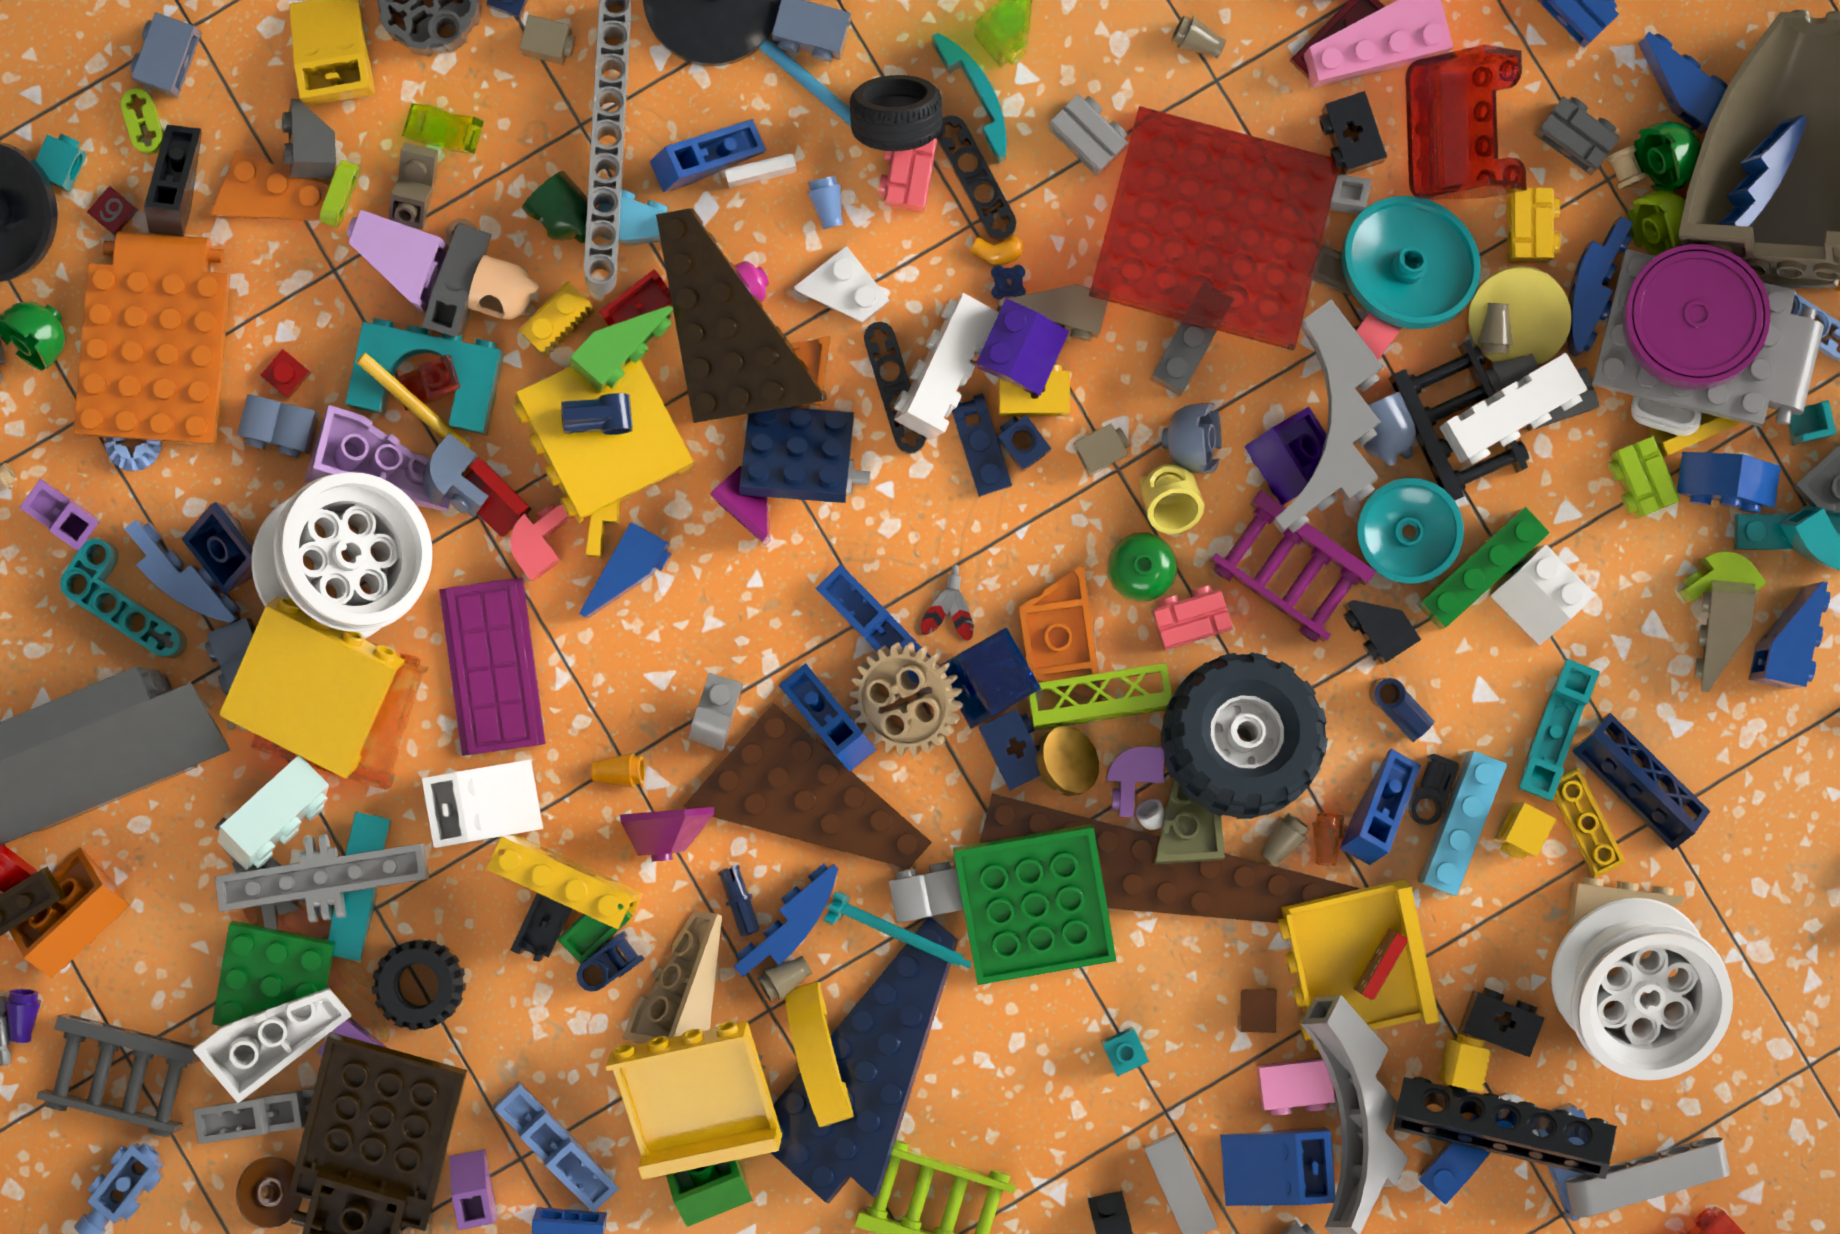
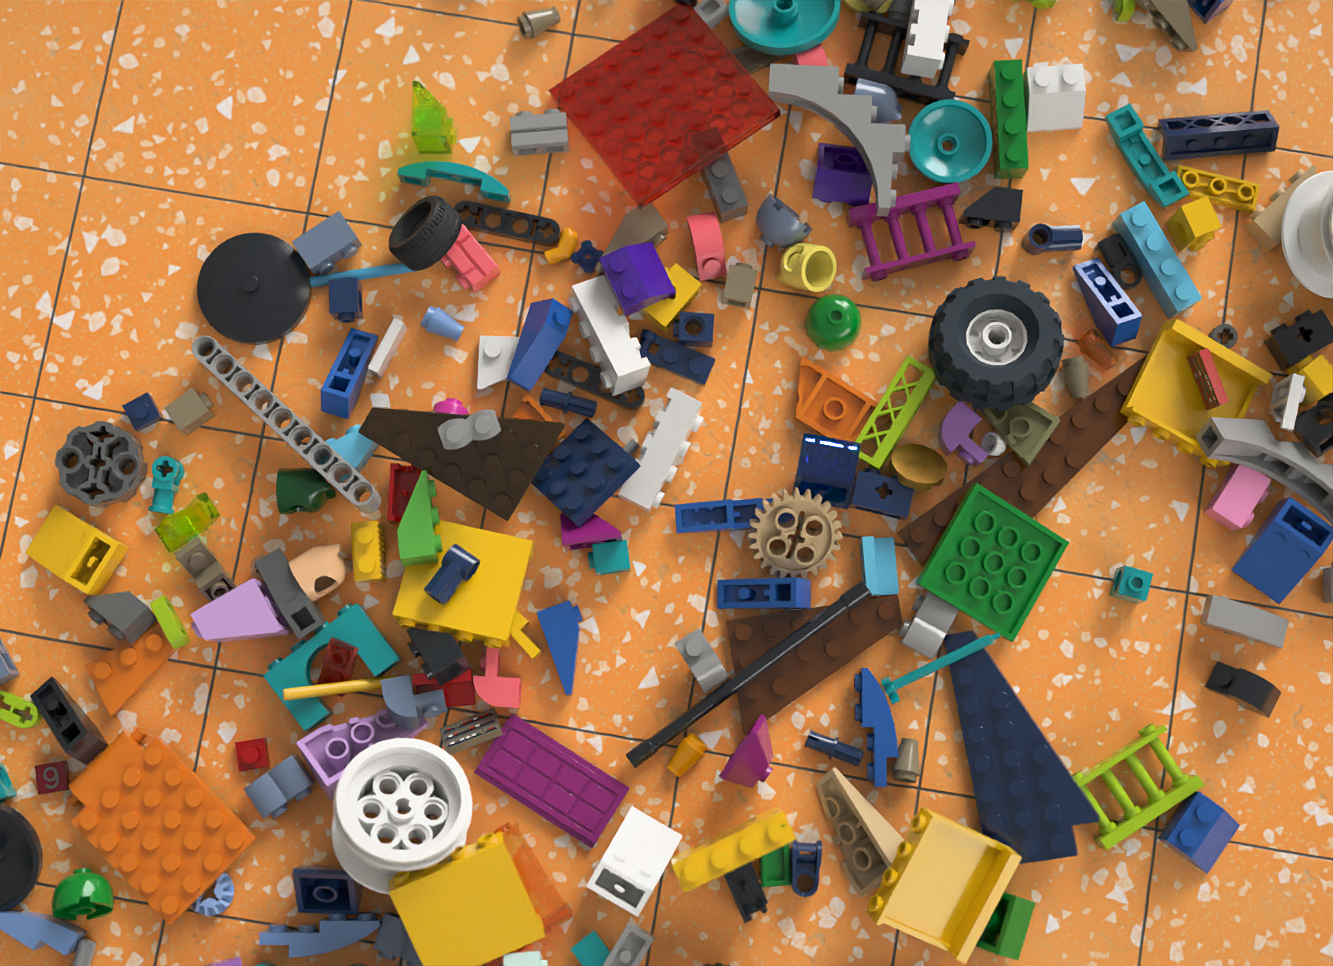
camera: 50 degrees left, 5 degrees down
yellow slope [785,981,854,1127] -> none
piece [921,565,974,640] -> none
coral brick [1152,585,1233,651] -> none
reddish brown panel [1237,988,1277,1033] -> none
none -> teal connector [148,456,185,515]
none -> dark blue brick [329,278,363,323]
none -> black slope [406,627,470,687]
none -> light grey brick [438,409,501,449]
none -> tile [439,708,503,755]
none -> blue slope [506,298,573,391]
none -> dark blue axle [539,387,597,418]
none -> teal brick [588,540,631,576]
none -> white wedge [618,387,704,513]
none -> black piece [626,580,872,768]
none -> coral brick [686,211,727,281]
none -> medium azure panel [859,536,899,597]
none -> dark grey bush [1208,324,1238,349]
none -> white wing [1268,373,1306,431]

